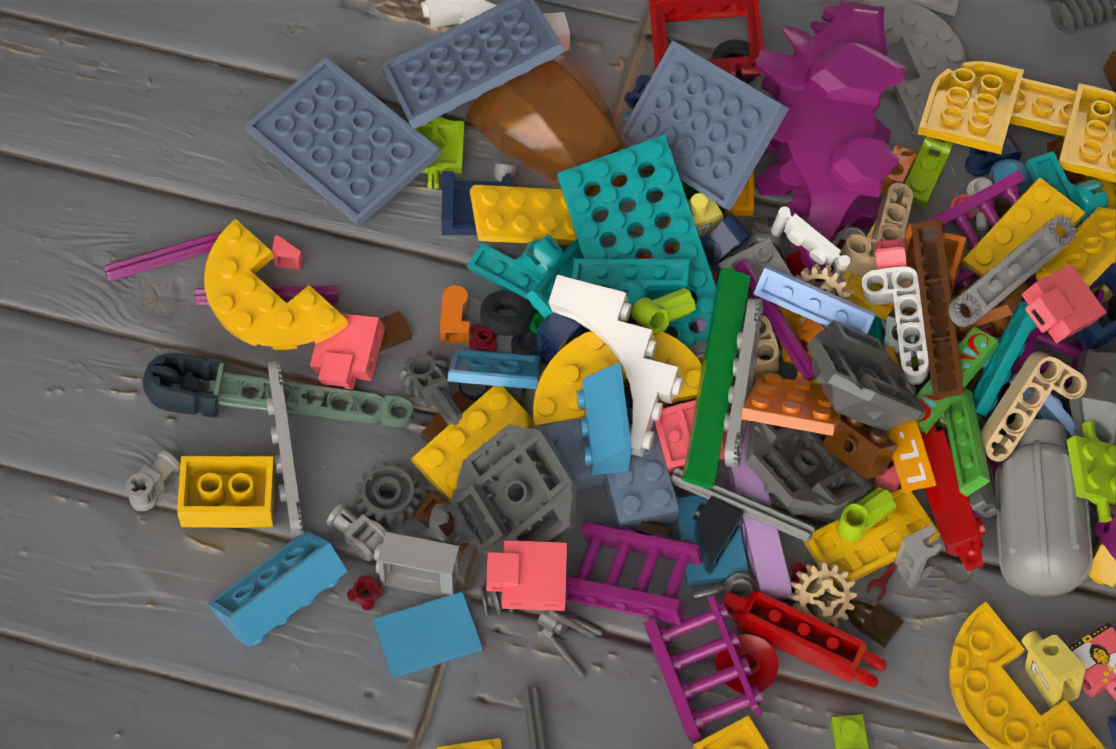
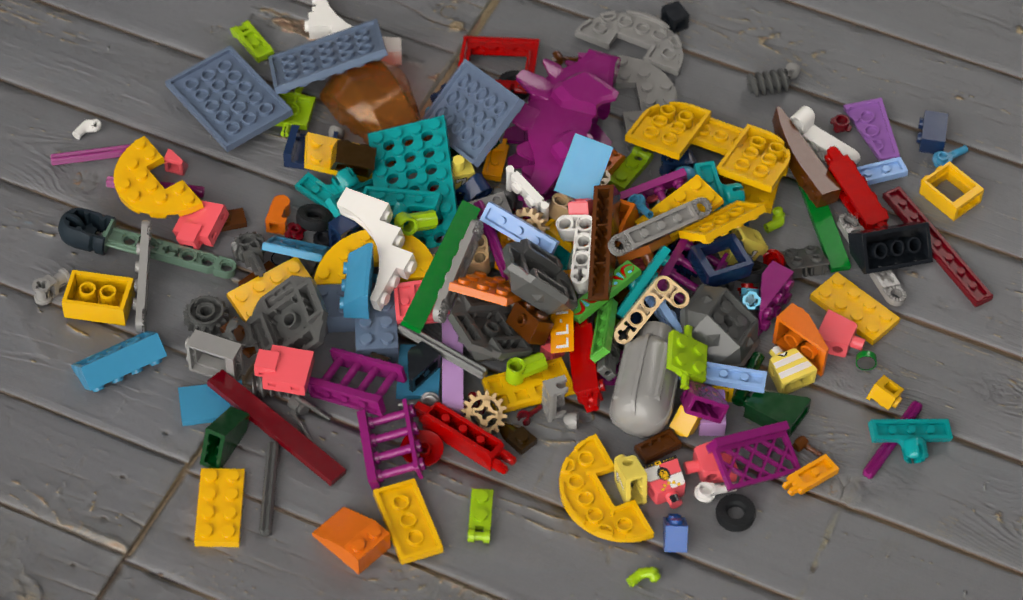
camera: 10 degrees right, 10 degrees down
light grey connector [326,503,387,561] -> none
dark red plate [347,575,384,611] -> none
coral piece [1021,264,1107,344] -> none
none -> white arm [72,119,102,139]
none -> dark green slope [200,406,250,468]
none -> dark red tile [207,369,346,486]
none -> lime plate [230,20,274,63]
none -> dark brown brick [330,140,376,178]
none -> reddish brown hand [551,51,578,66]
none -> tile [554,133,614,199]
none -> light grey hinge [563,412,579,429]
none -> dark azure plate [627,194,654,219]
none -> reddish brown plate [634,428,682,465]

